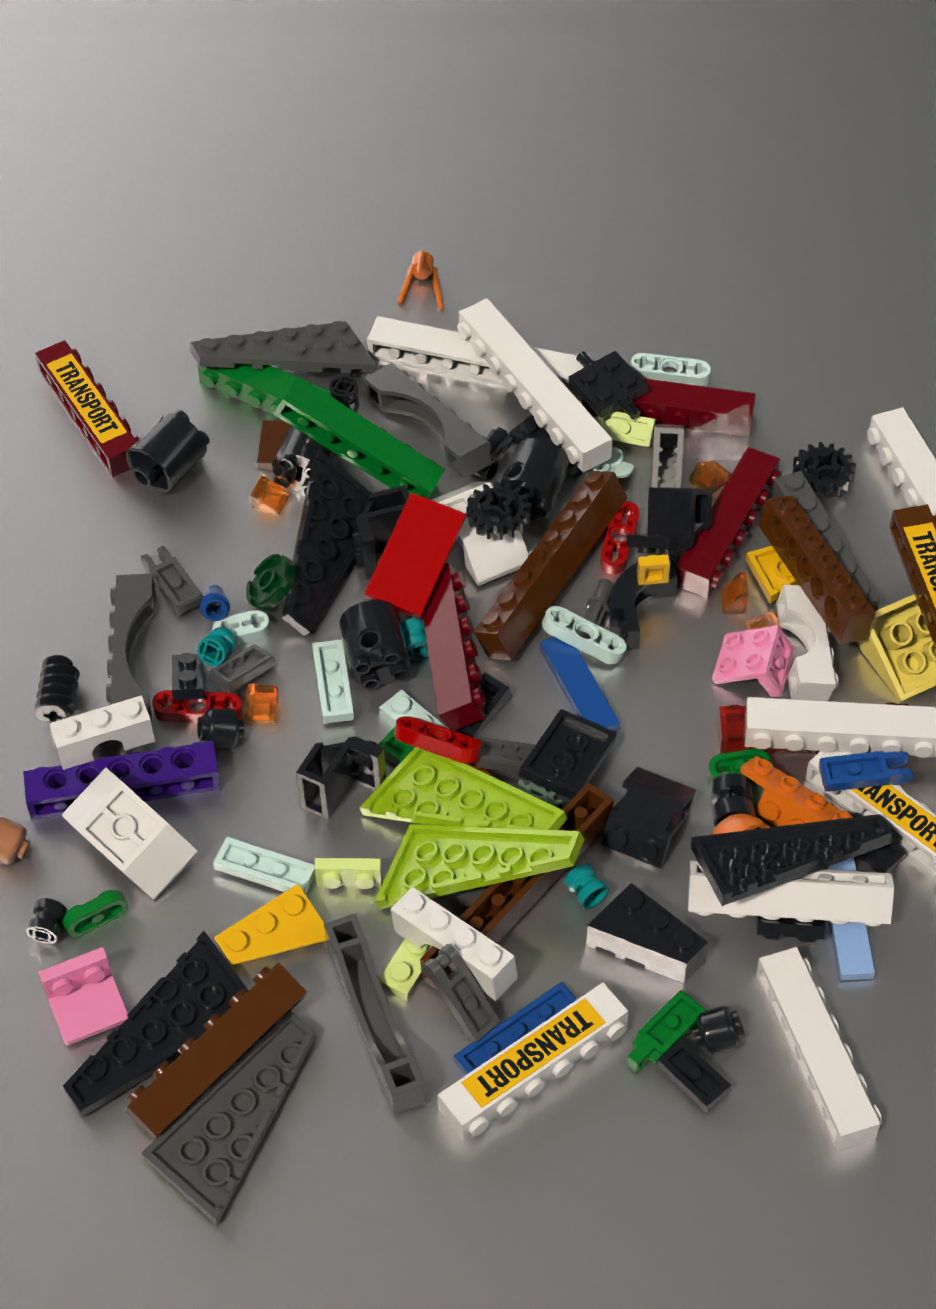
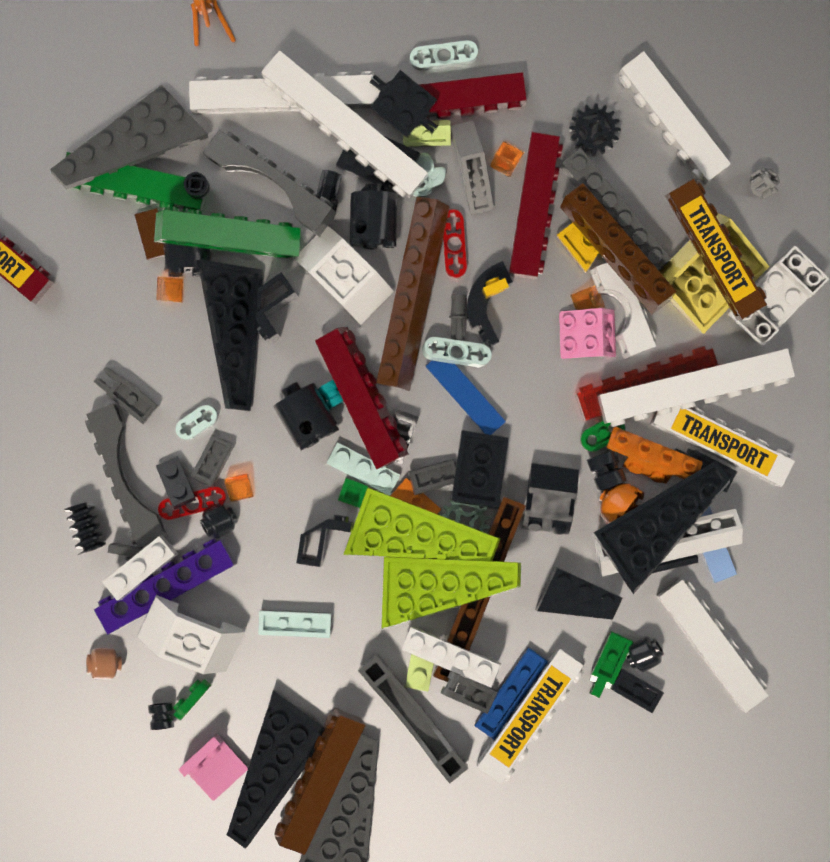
camera: 20 degrees left, 35 degrees up
black cylinder [126,410,210,493] -> none
teal wheel [197,627,237,667] -> none
blue cone [200,585,230,621] -> none
yellow wing [214,884,326,967] -> none
dark green tile [246,554,296,611] -> none
light aqua plate [312,639,354,724] -> none
yellowish green plate [314,858,382,889] -> none
red tile [364,493,466,619] -> none
red beam [394,716,481,764] -> none
black gear [466,482,531,540] -> none
teal wheel [564,863,609,909] -> none
black piece [626,487,712,555] -> none
clear wing [690,404,749,460] -> none
clear orange slope [721,572,748,614] -> none
blue hinge [818,751,914,792] -> none

